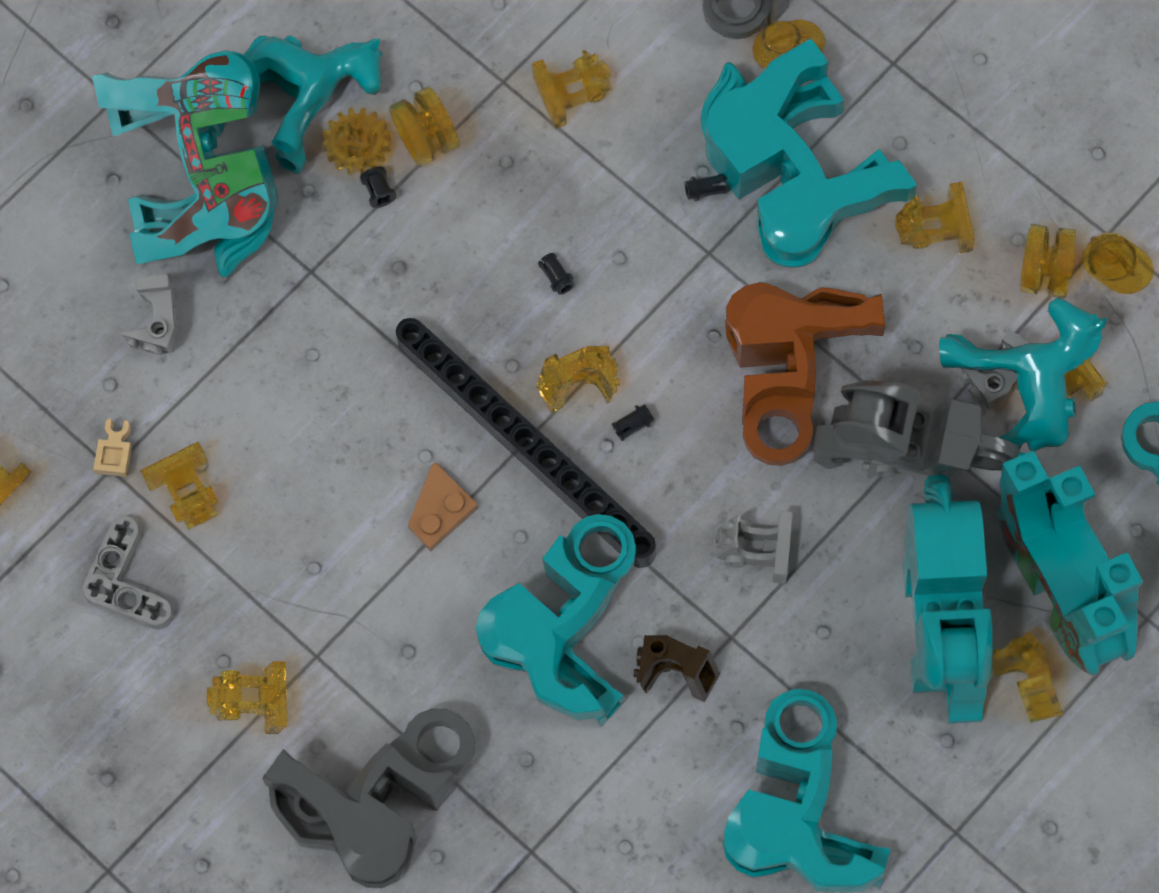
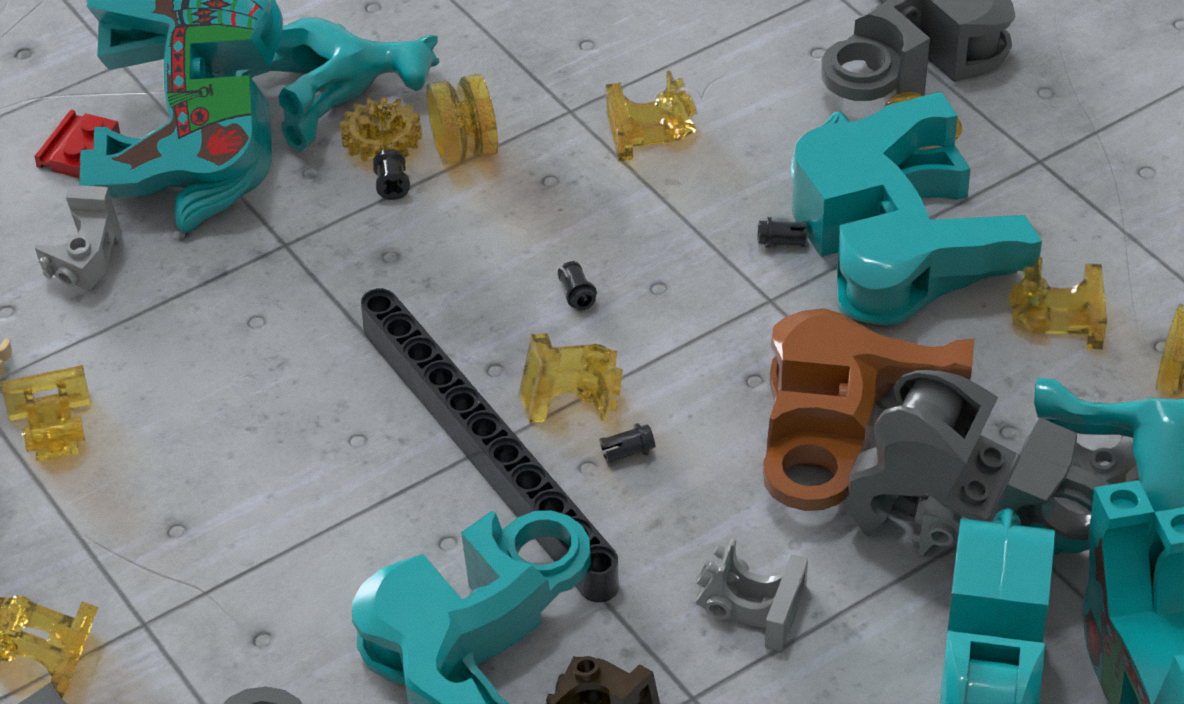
camera: 10 degrees right, 25 degrees down
medium nougat wing [408,462,478,551] -> none
none -> red plate [34,109,120,178]

